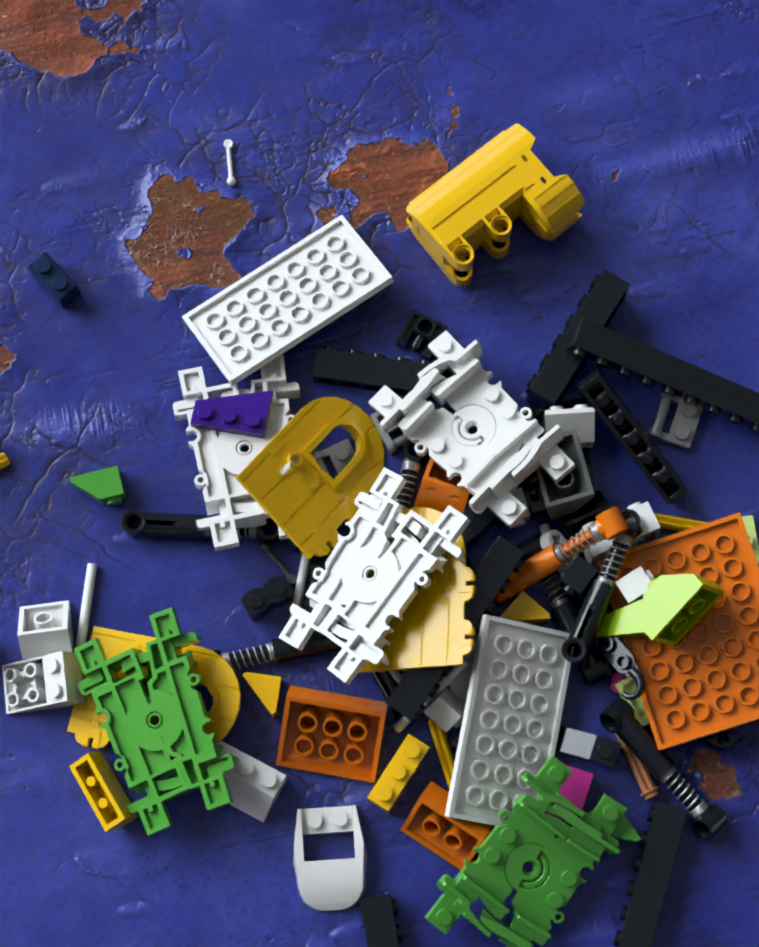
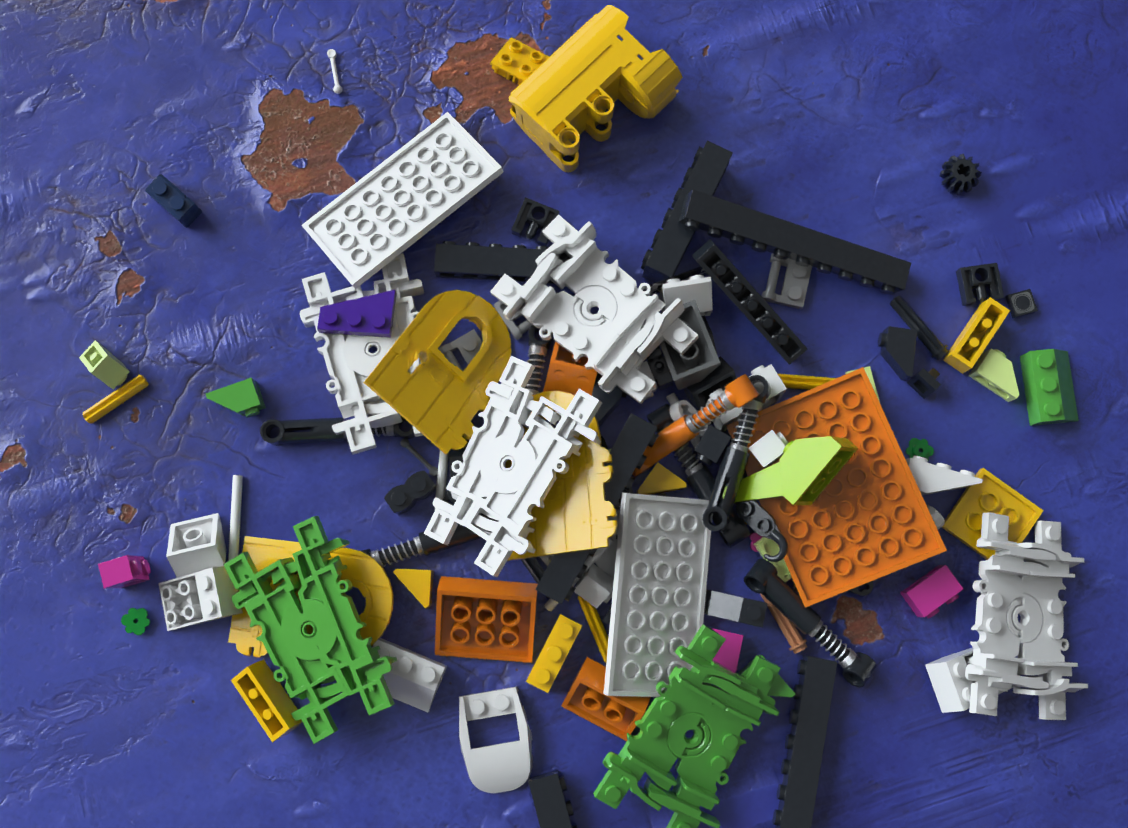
camera: 10 degrees left, 5 degrees up
none -> yellow hinge [490,37,549,85]

